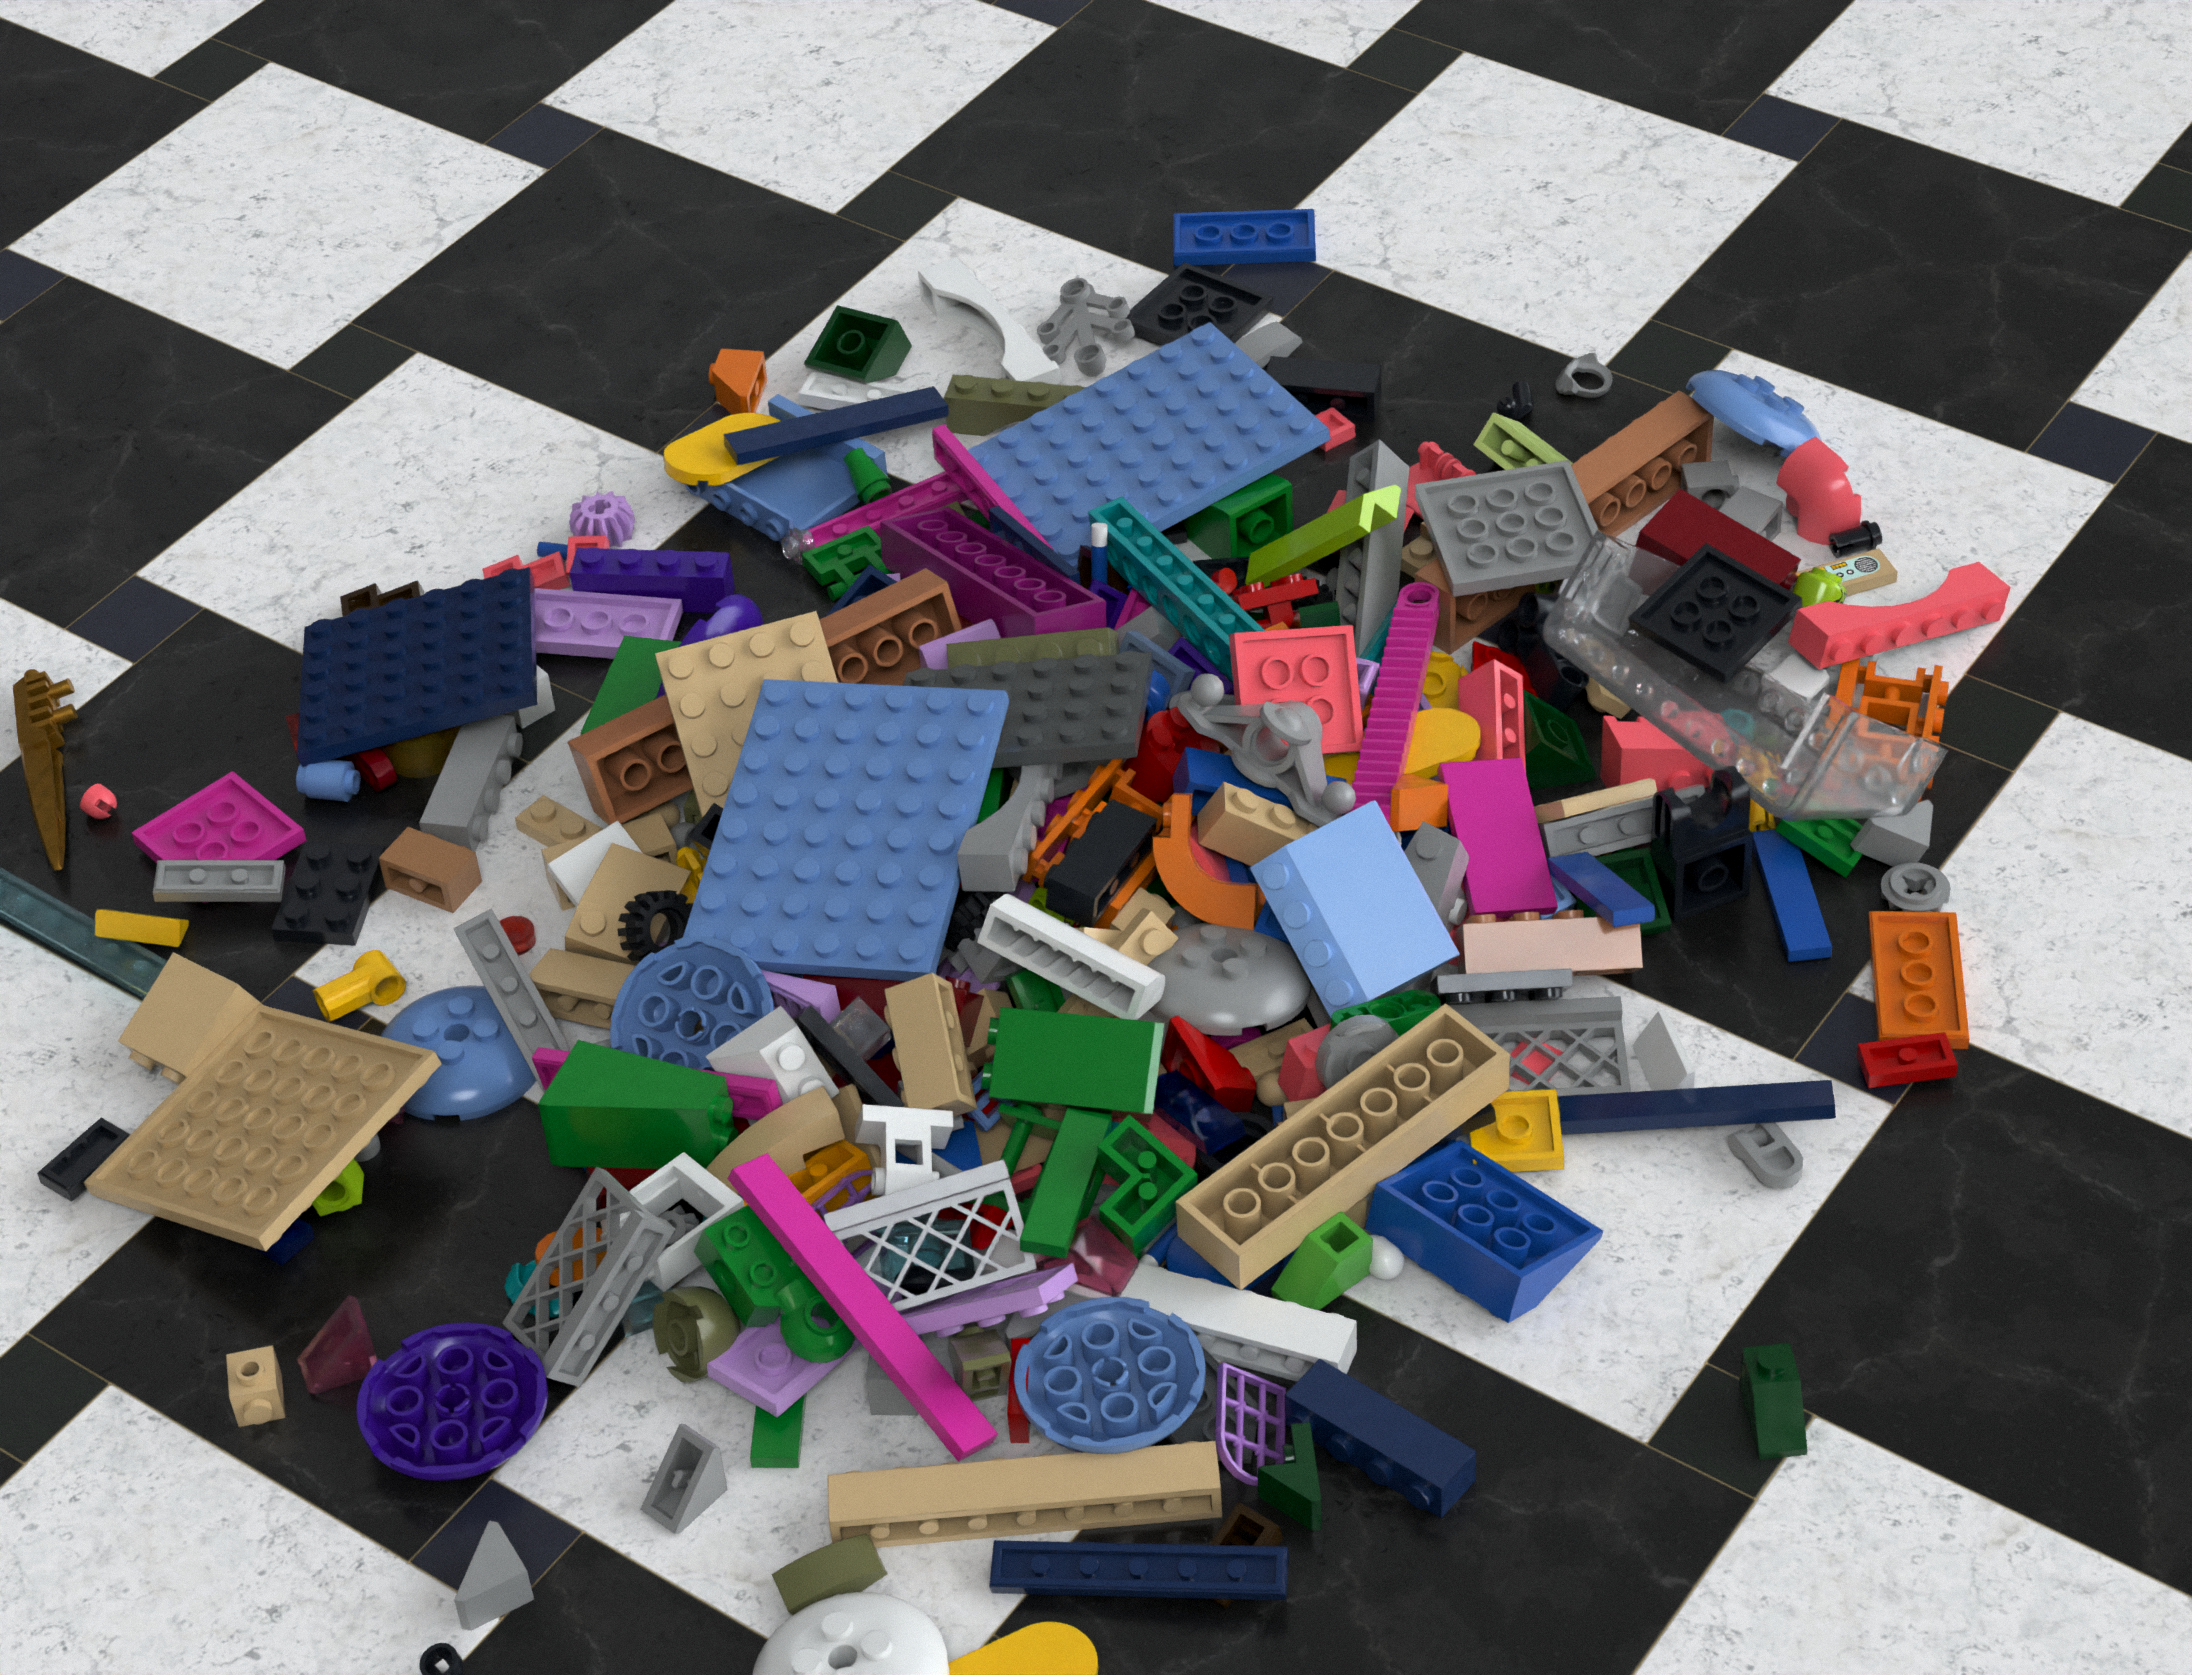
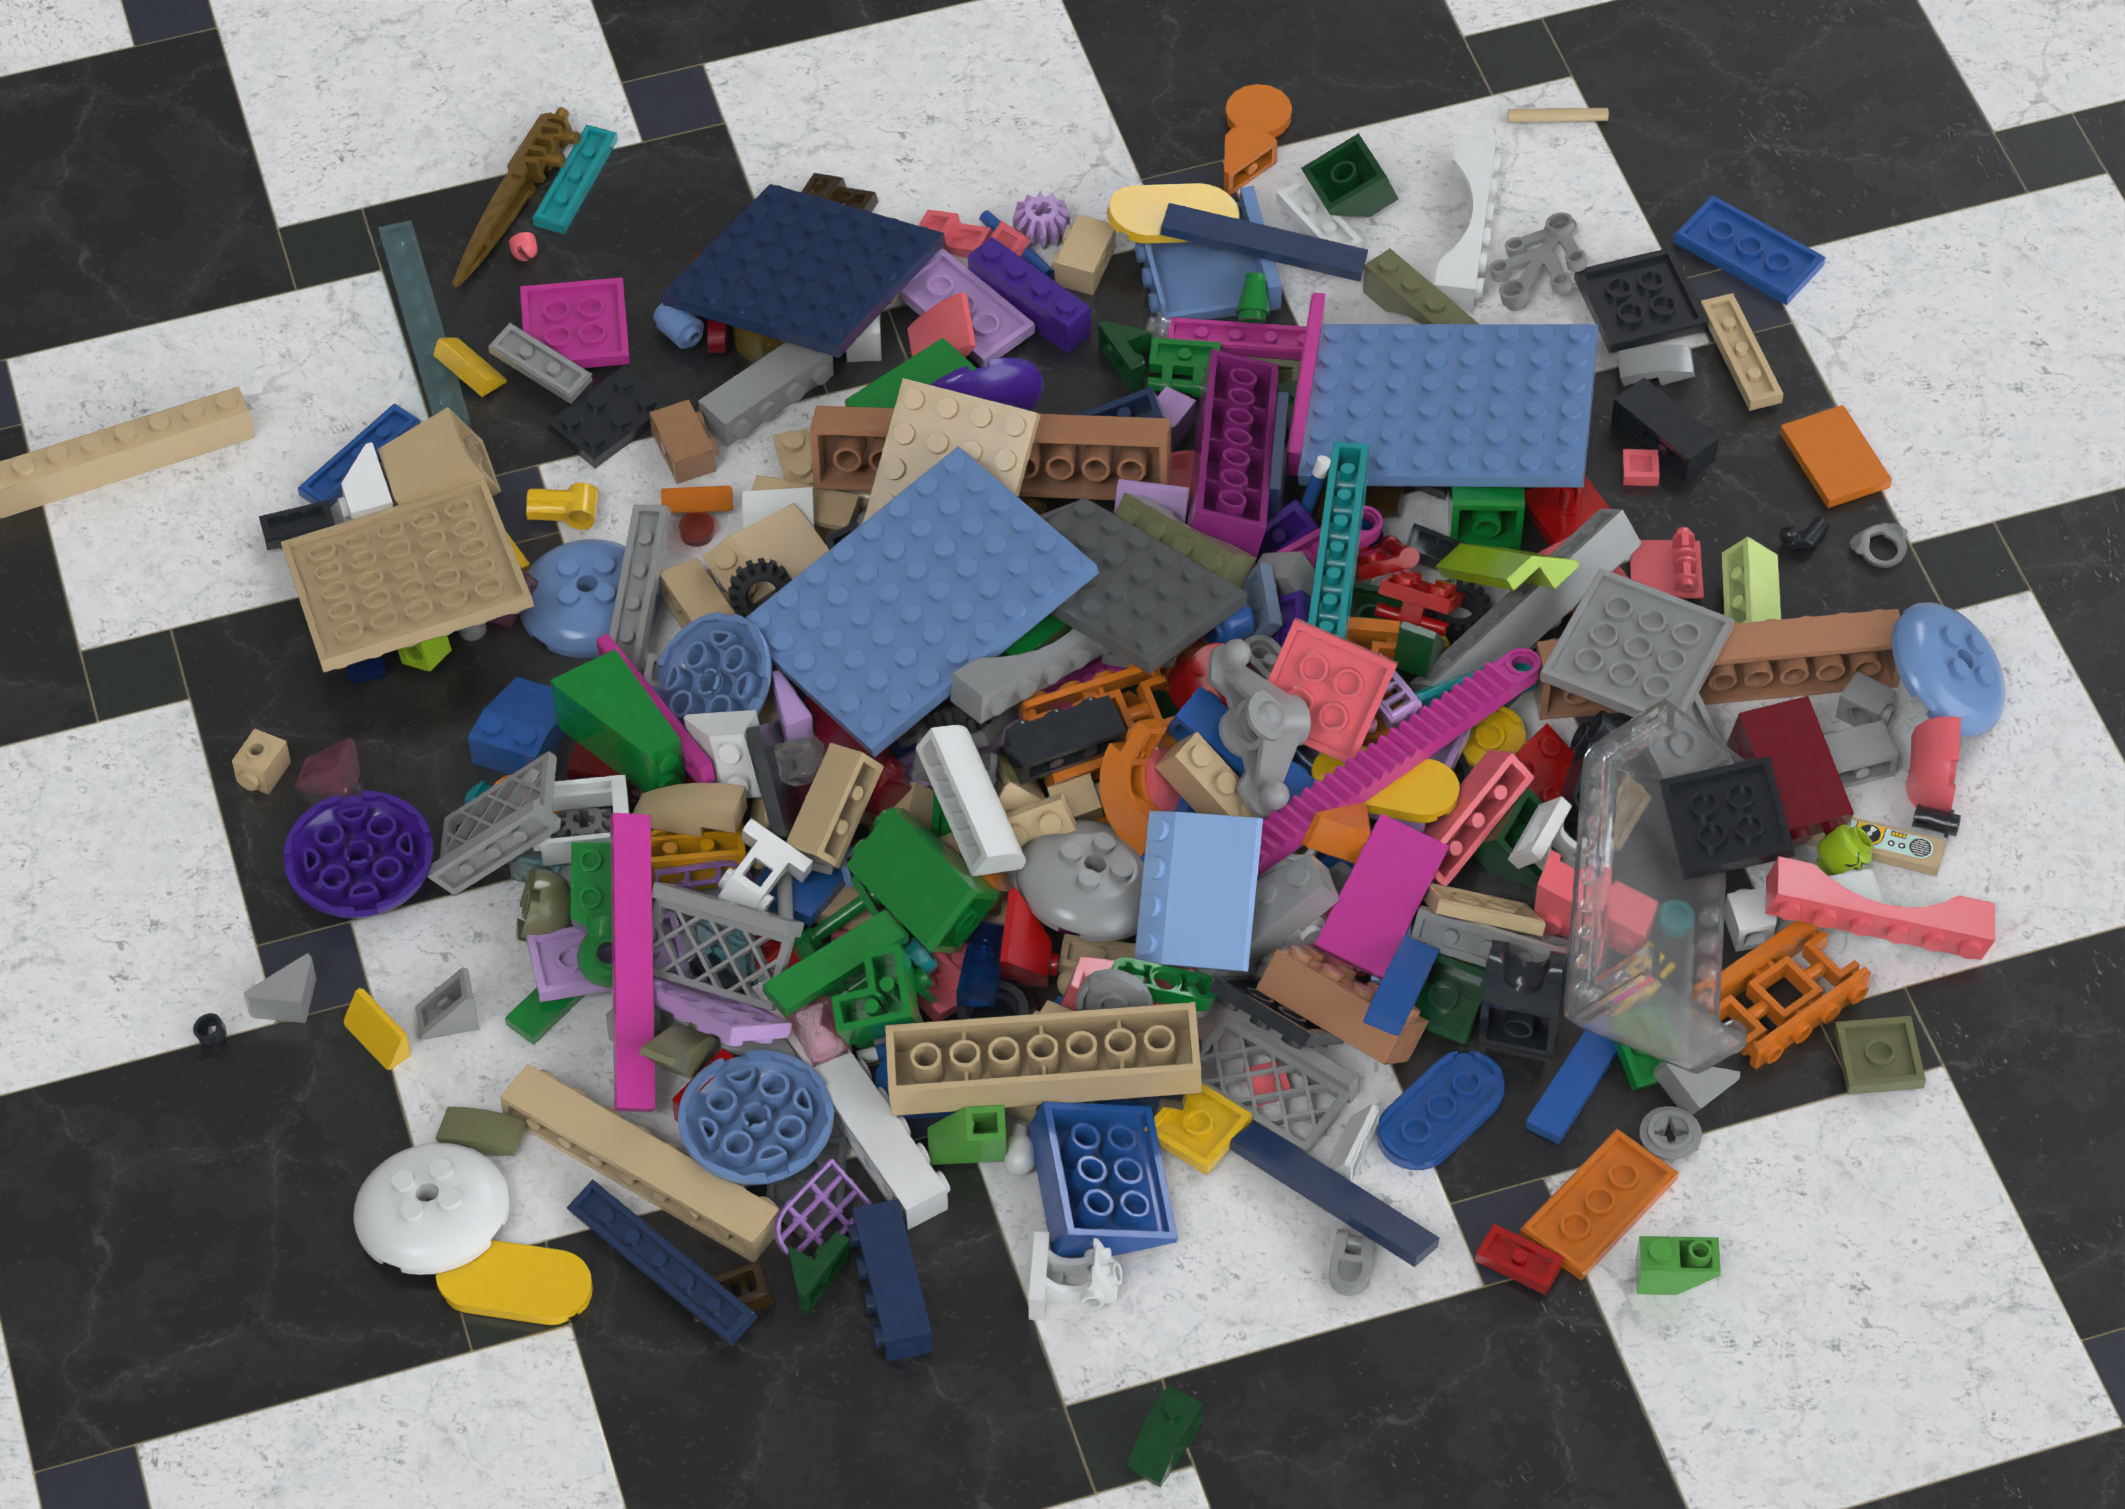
camera: 35 degrees right, 10 degrees up
none -> blue tile [298,403,420,507]
none -> white slope [337,442,393,520]
none -> yellow slope [344,988,411,1070]
none -> blue slope [468,677,566,777]
none -> teal tile [532,124,618,234]
none -> orange slope [661,486,734,513]
none -> coral slope [907,292,976,358]
none -> white tile [1028,1231,1123,1320]
none -> tan brick [1051,214,1116,295]
none -> dark green slope [1098,321,1151,392]
none -> orange tile [1225,84,1292,138]
none -> blue tile [1377,1051,1505,1170]
none -> tan bar [1507,108,1609,122]
none -> white tile [1508,796,1612,880]
none -> red tile [1524,475,1610,546]
none -> bright green slope [1635,1236,1721,1295]
none -> tan plate [1700,293,1783,411]
none -> orange tile [1779,405,1892,508]
none -> olive plate [1834,1016,1926,1095]

